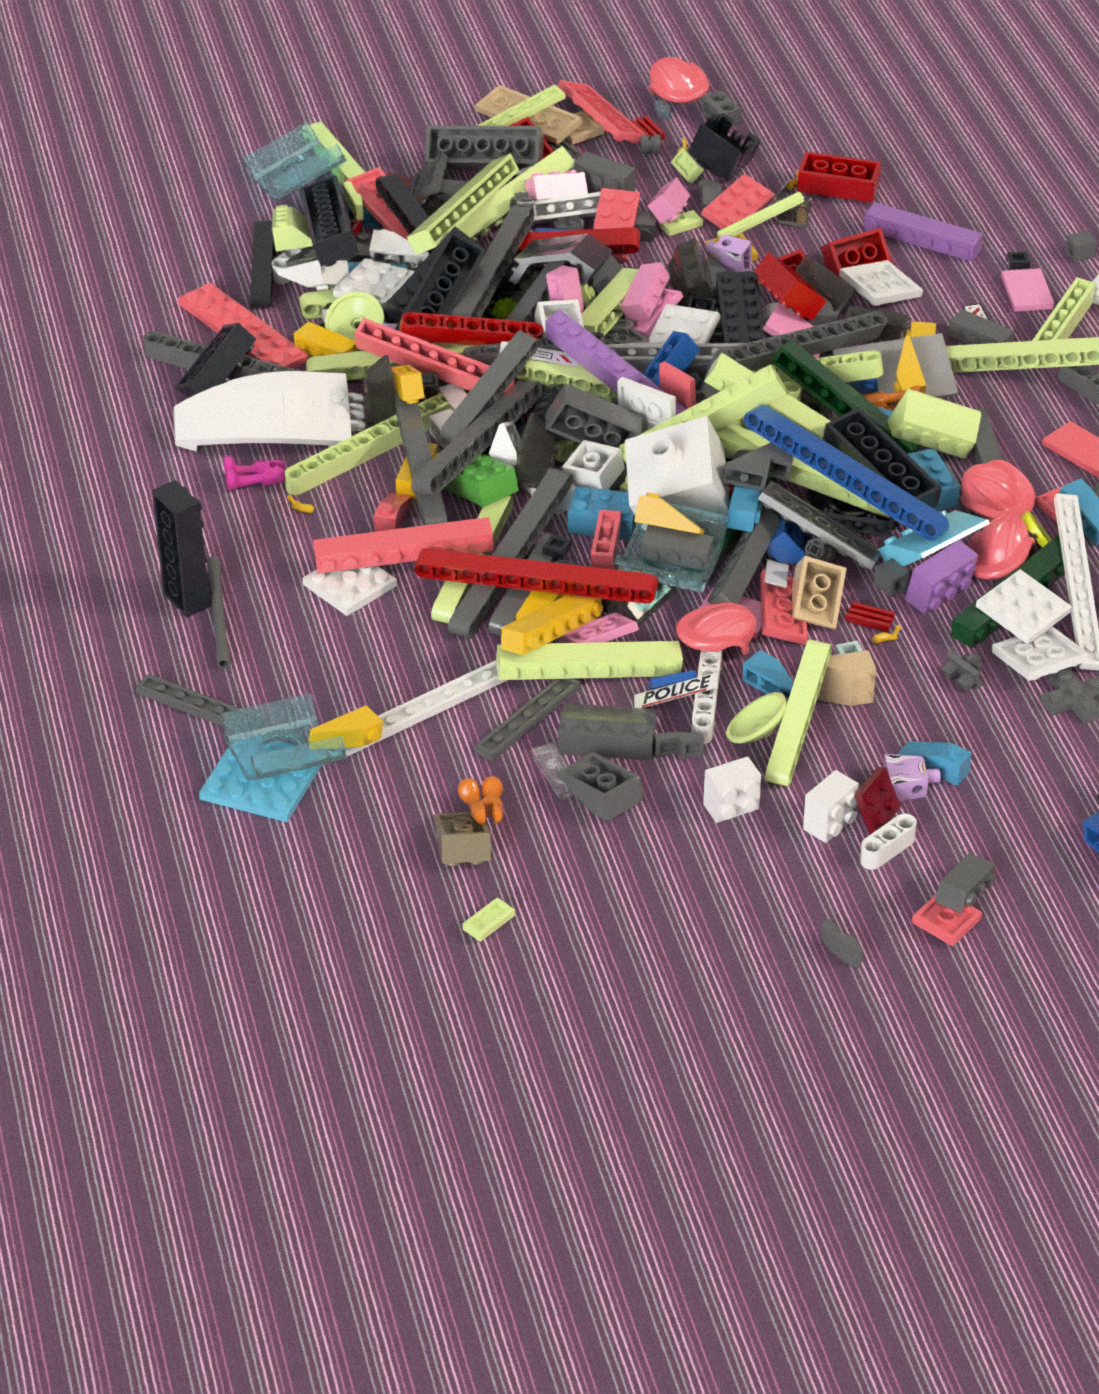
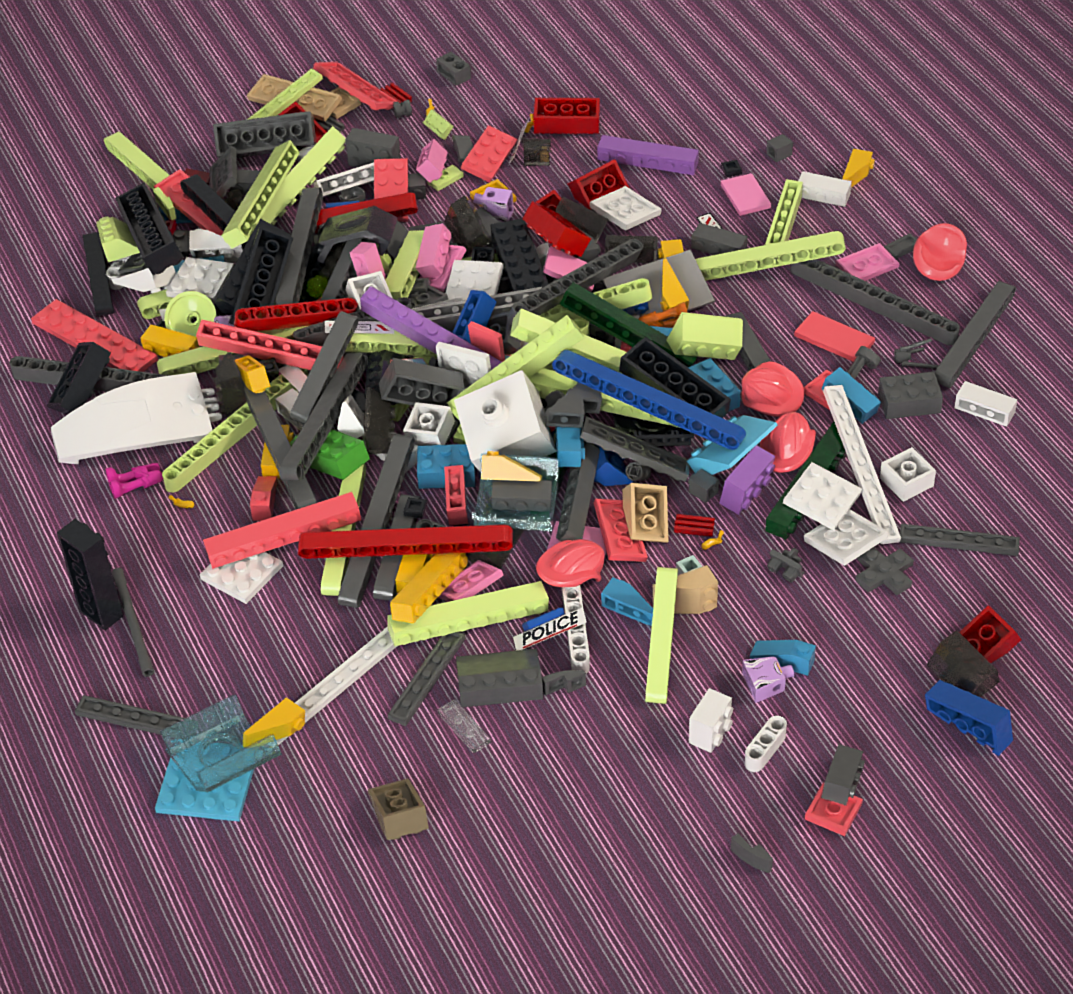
camera: 10 degrees left, 5 degrees up
clear light blue panel [242,121,347,203] -> none
orange piece [458,776,503,825] -> none
yellowish green plate [463,897,515,942] -> none
dark grey gear [510,192,534,209] -> none
brick [524,170,588,201] -> none
dark grey slope [557,752,643,821] -> none
coral piece [648,57,709,103] -> none
clear light blue hose [654,99,671,120] -> none
black piece [688,112,761,182] -> none
white brick [703,756,761,823] -> none
yellowish green axle [717,192,804,239] -> none
yellowish green dish [726,692,788,744] -> none
white sticker [764,559,789,588] -> none
dark red plate [854,767,901,834] -> none
neon yellow tile [1021,511,1052,548] -> none

